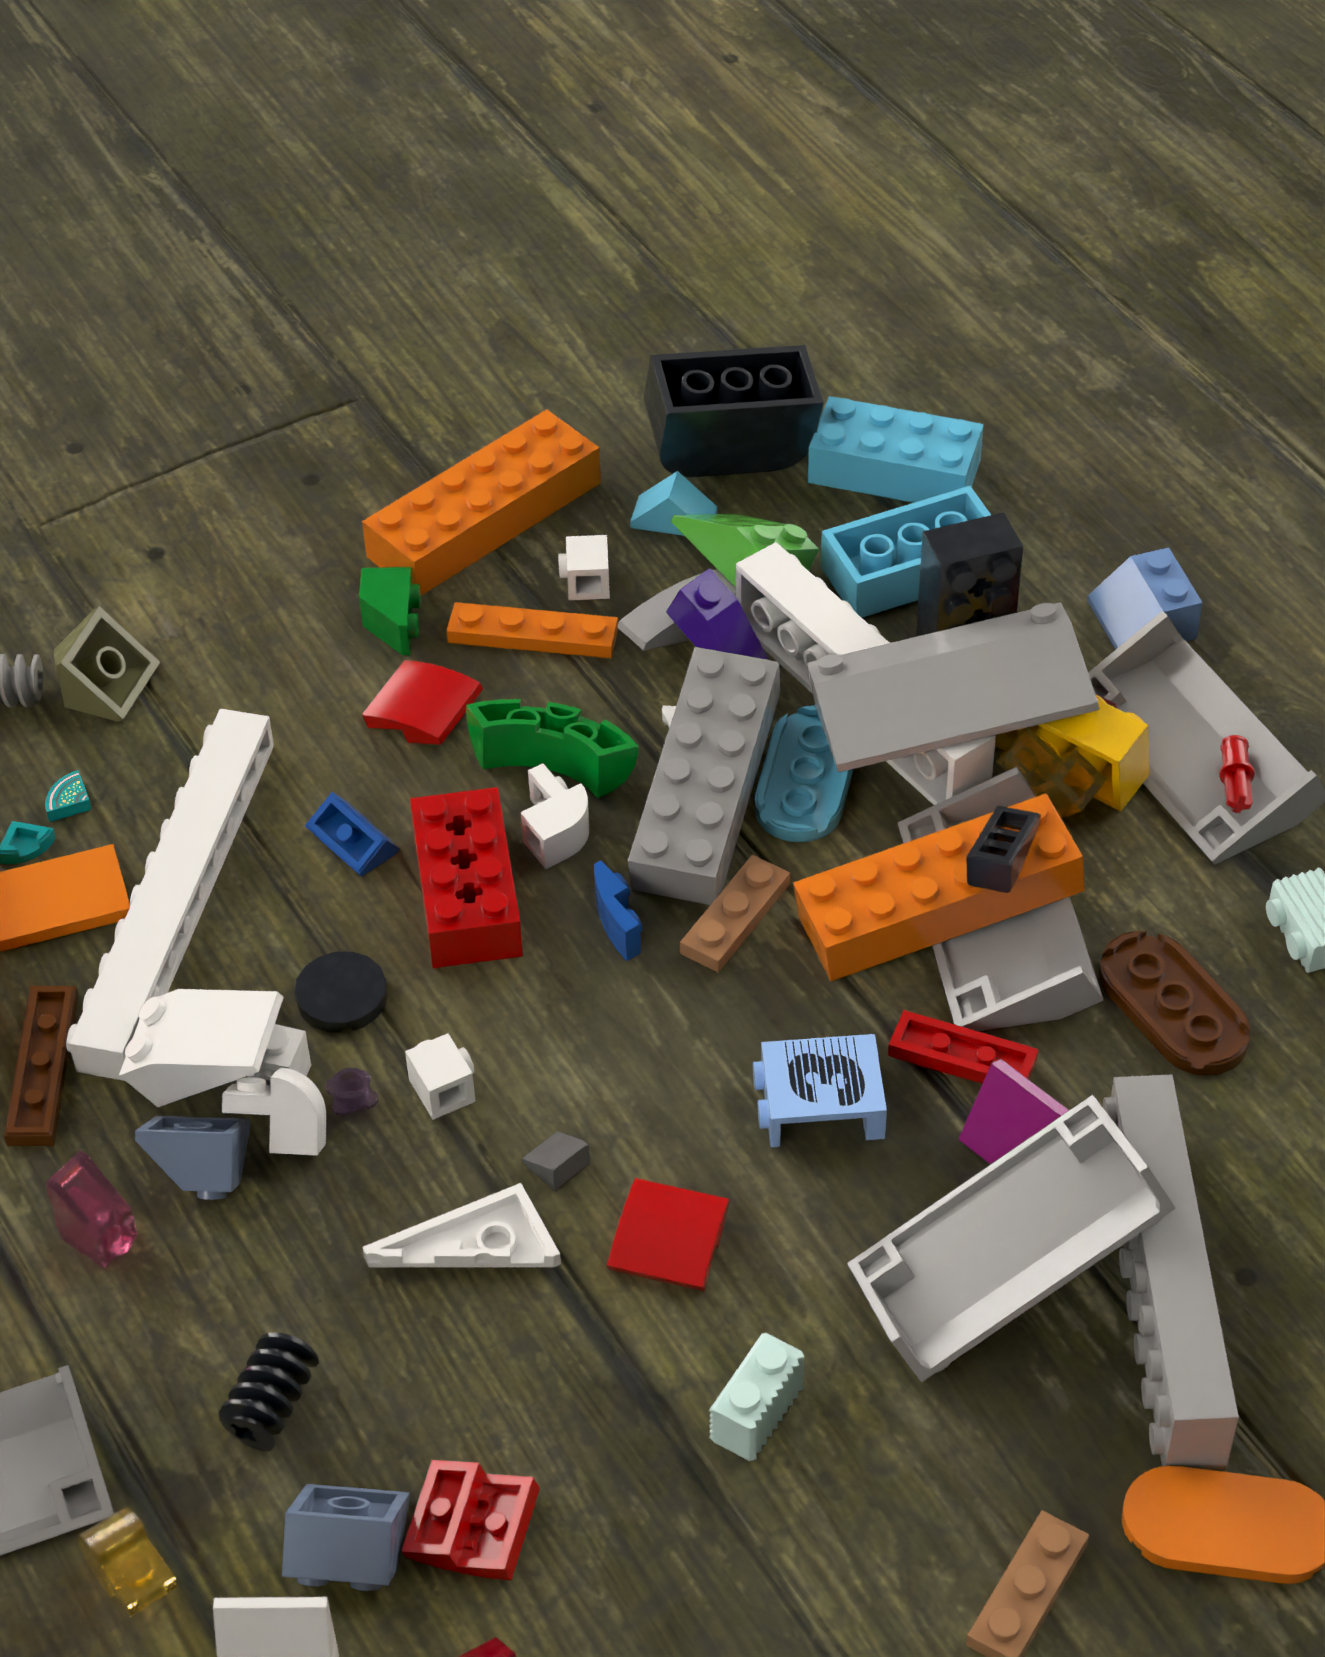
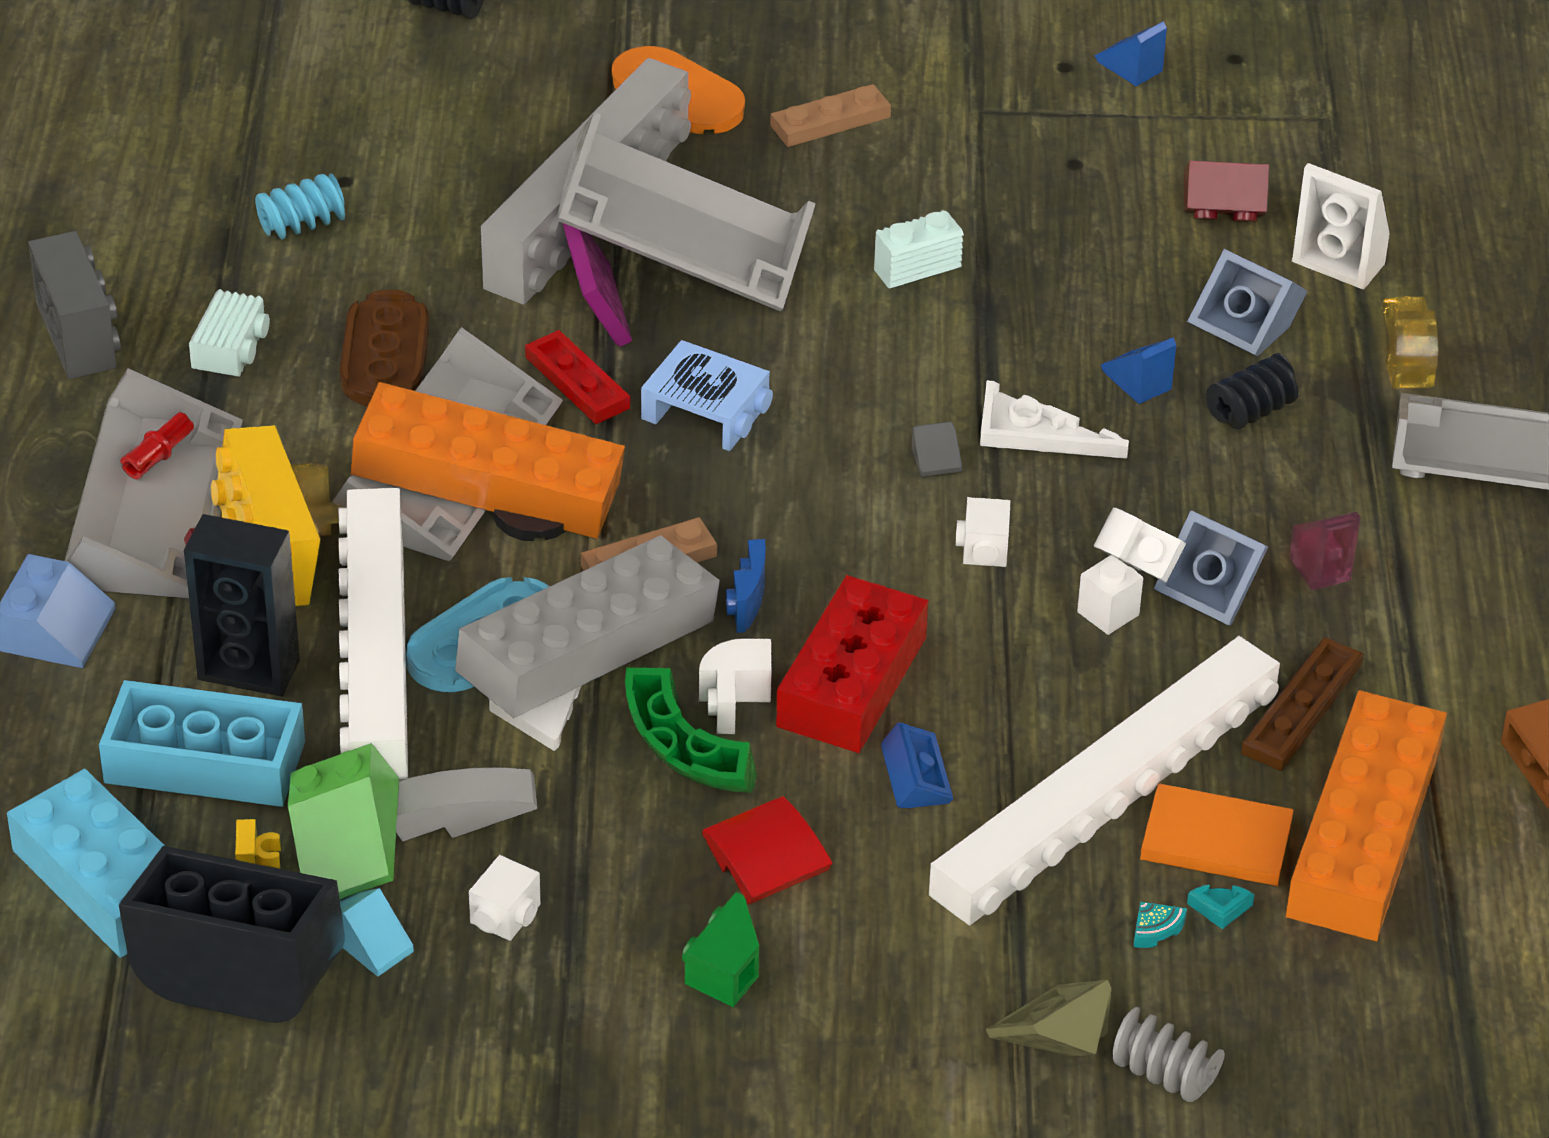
camera: 150 degrees left, 5 degrees down
white slope [119,989,284,1107] -> none
black tile [294,951,387,1032] -> none
clear purple plate [325,1068,378,1116] -> none
orange brick [362,409,601,596] -> none
red slope [401,1460,540,1581] -> none
orange plate [447,602,618,658] -> none
red slope [607,1178,730,1291] -> none
dark purple slope [666,568,769,660] -> none
light grey slope [807,602,1099,772] -> none
black slope [966,806,1041,893] -> none
none -> yellow tile [235,819,281,869]
none -> blue slope [1100,337,1176,404]

